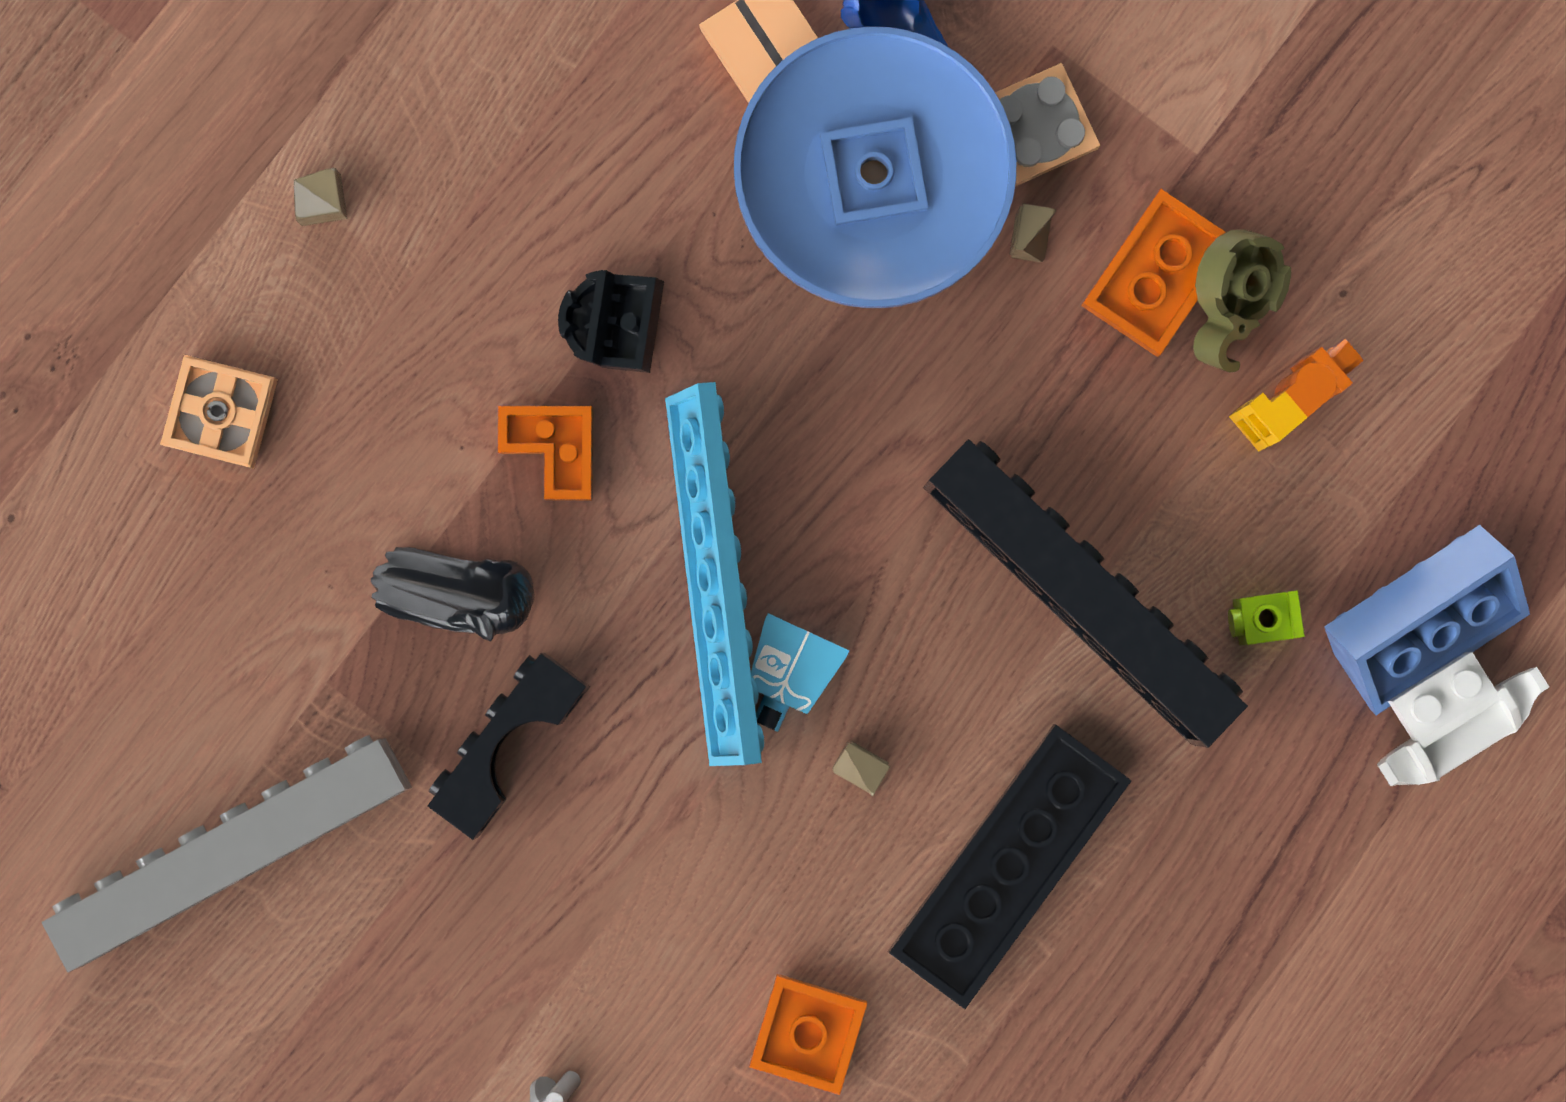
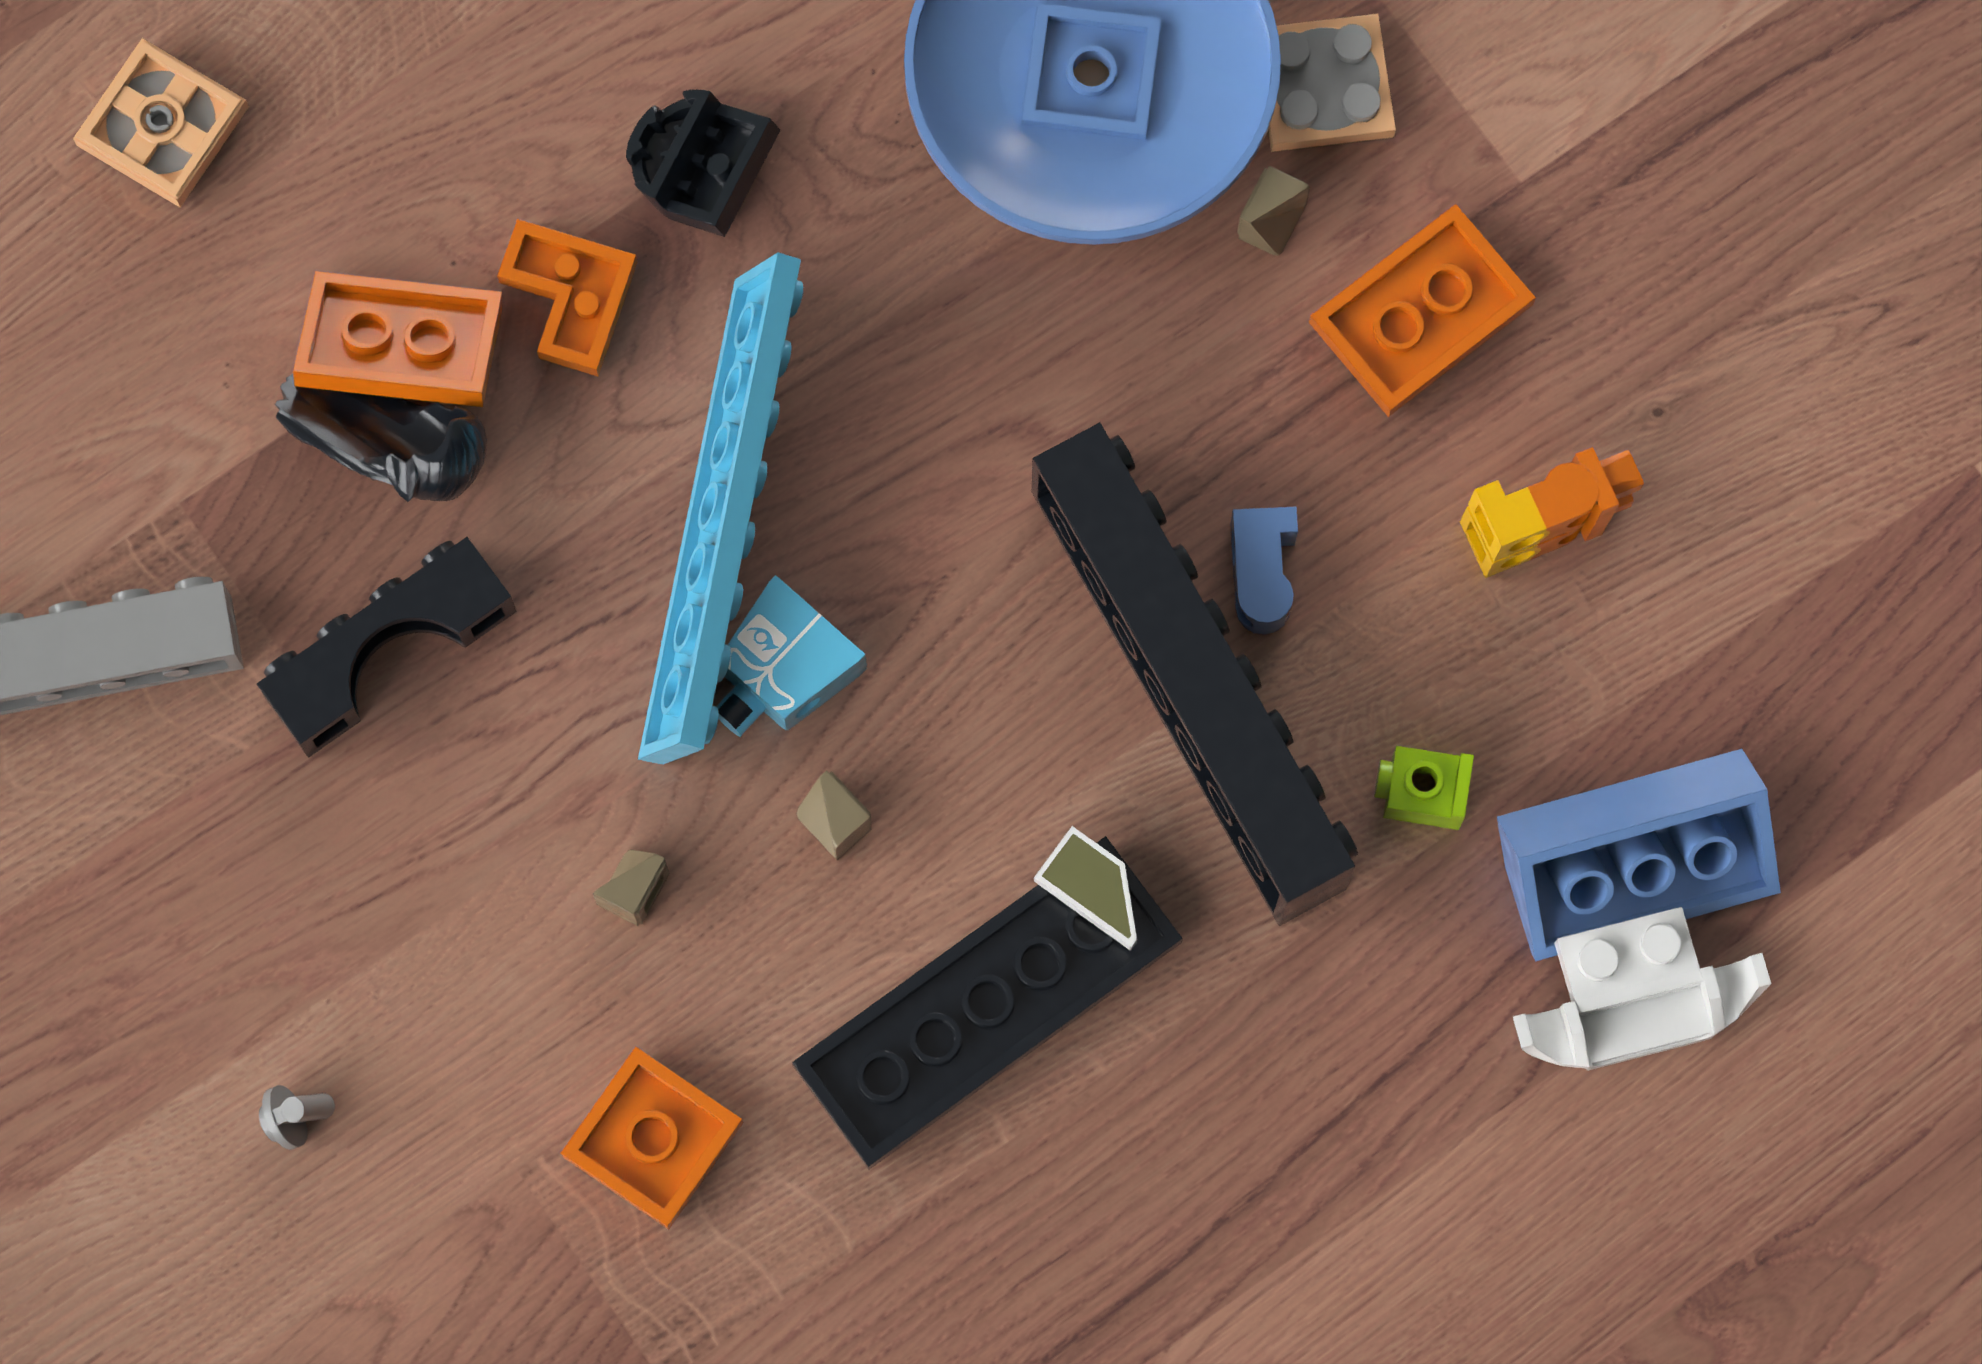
camera: 20 degrees right, 10 degrees down
olive piece [1193,229,1292,372] -> none
none -> orange plate [293,271,503,407]
none -> dark tan slope [593,850,670,926]
none -> olive tile [1034,826,1137,951]
none -> medium blue leg [1230,507,1298,635]

